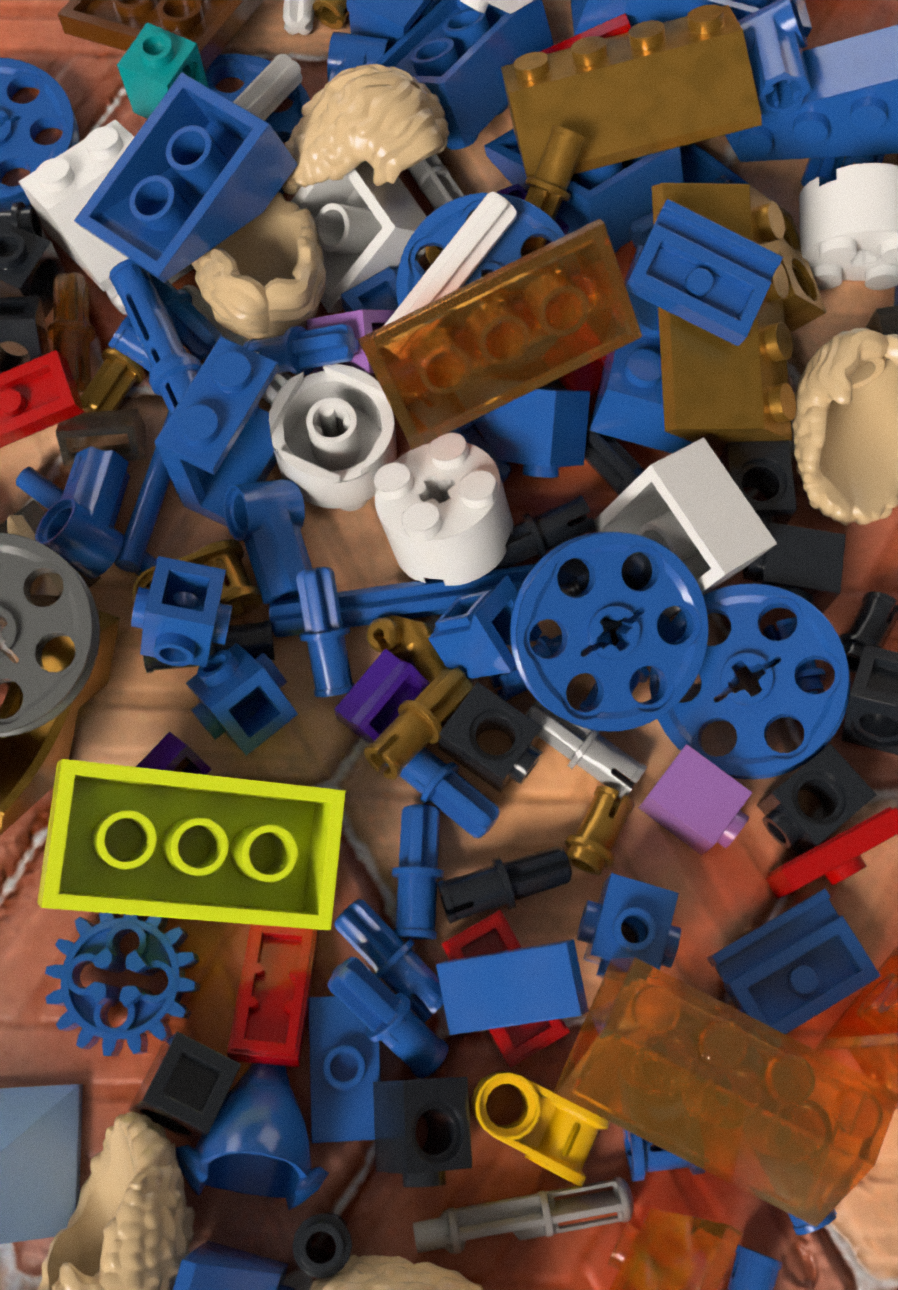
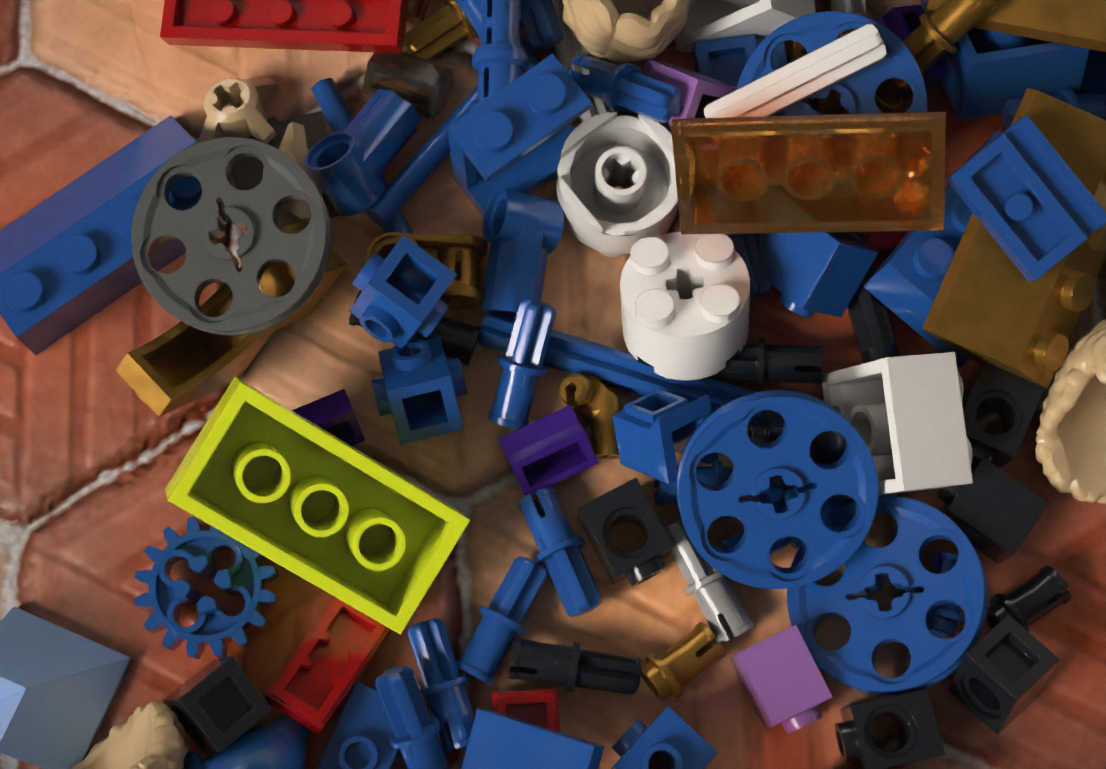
camera: 25 degrees right, 5 degrees up
pearl gold axle [364,668,473,780] -> none

